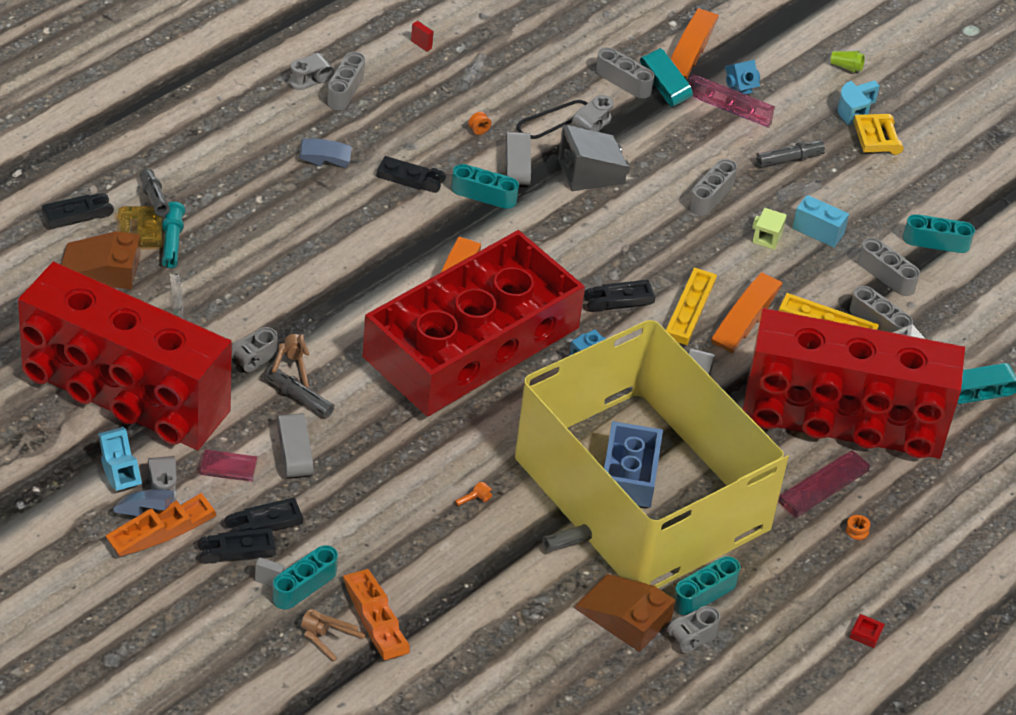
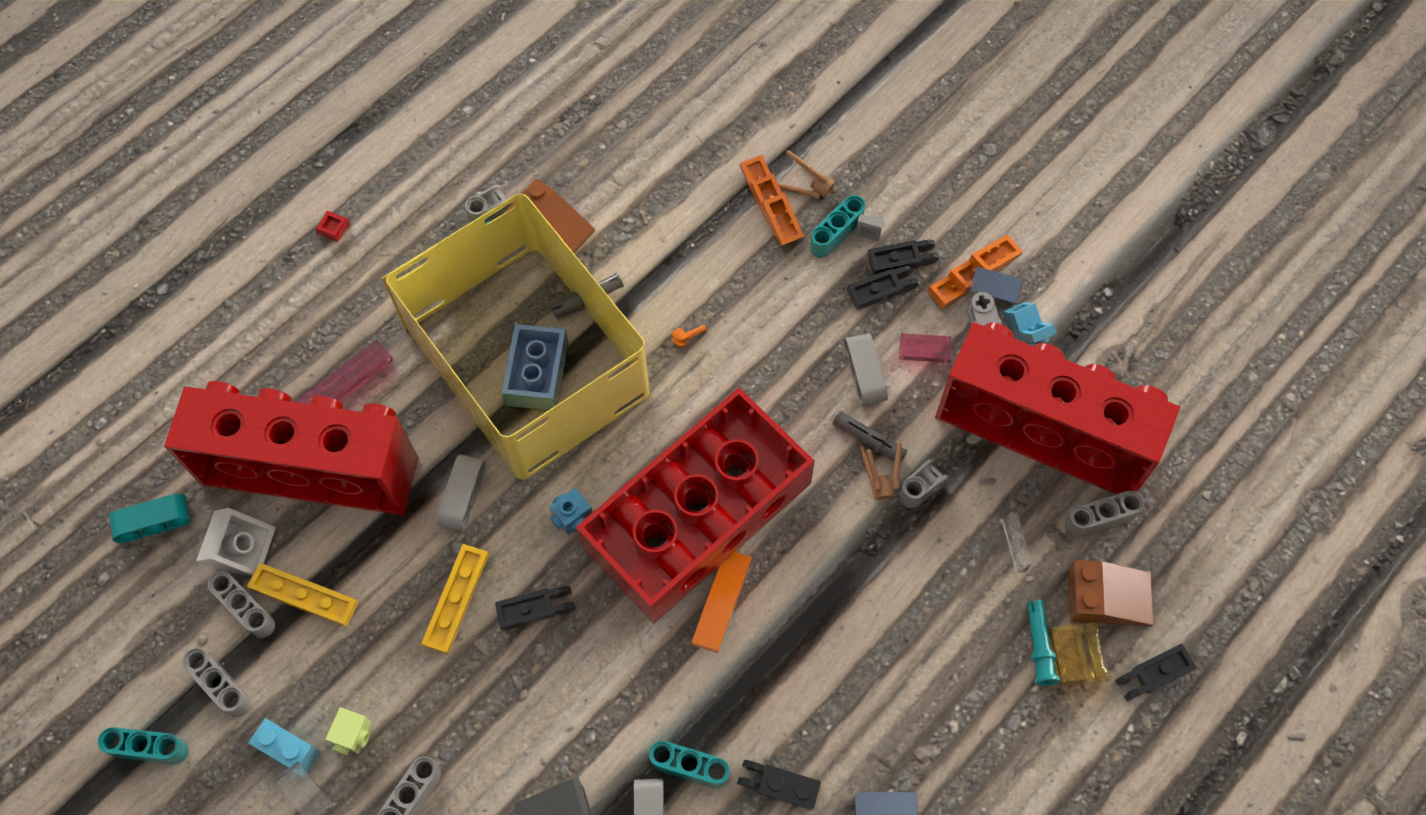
camera: 175 degrees left, 20 degrees up
dark grey pin [139,169,170,216] -> none
orange slope [711,272,783,353] -> none
orange bush [846,515,870,540] -> none

